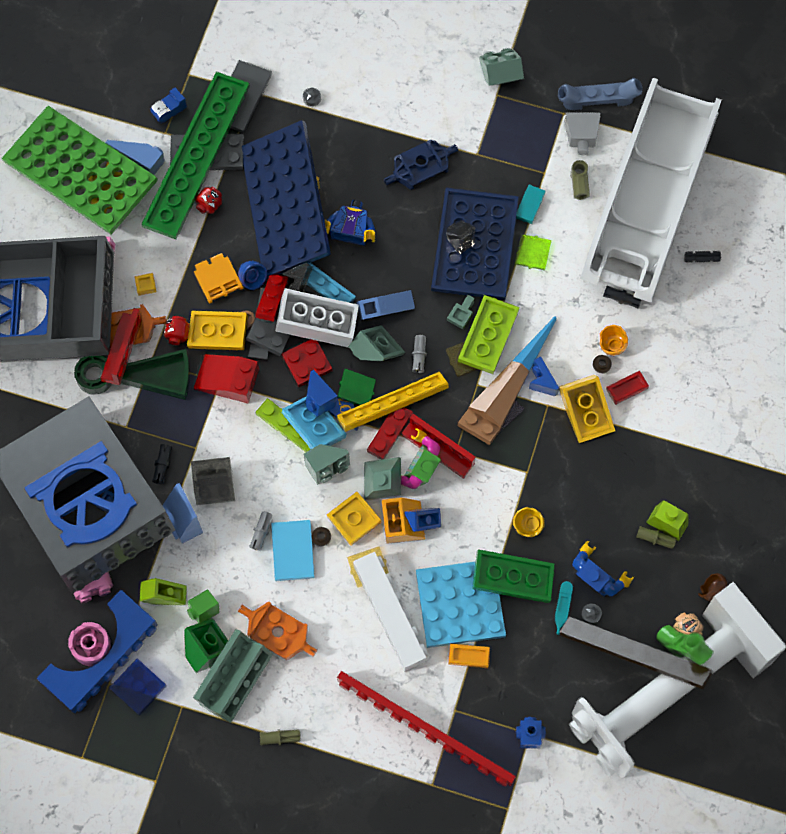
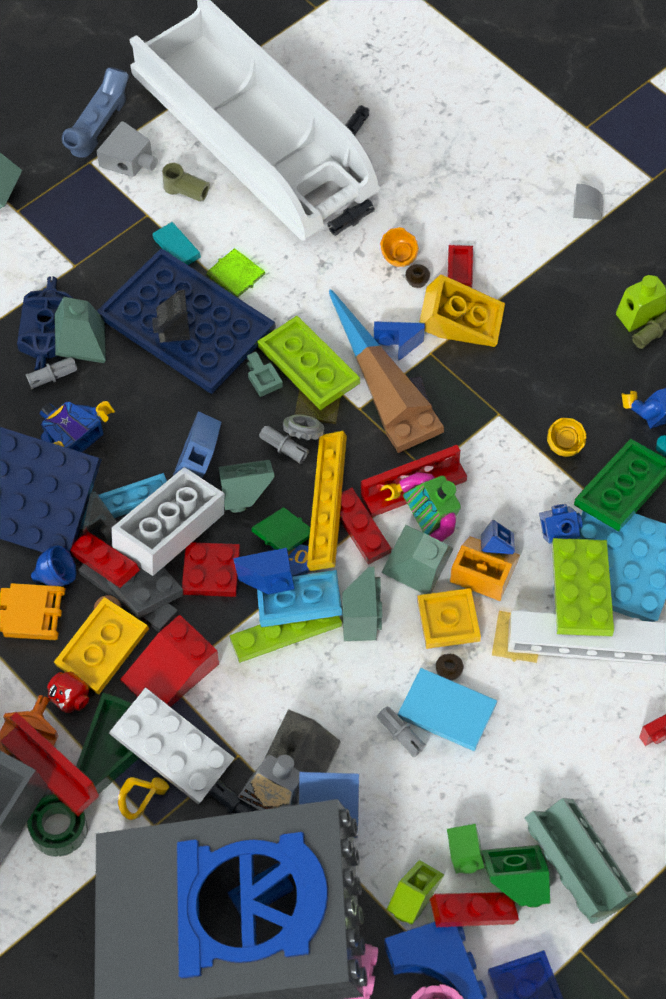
camera: 60 degrees left, 10 degrees down
orange plate [238,601,318,660] -> none
none -> light grey axle [25,357,77,389]
none -> sand green slope [55,297,106,363]
none -> white plate [109,688,234,805]
none -> yellow piece [118,777,169,820]
none -> light grey torso [238,755,301,810]
none -> light grey gear [283,414,324,441]
none -> red plate [430,892,519,927]
none -> blue brick [539,504,583,544]
none -> lime plate [552,538,614,636]
none -> light grey brick [573,184,603,220]

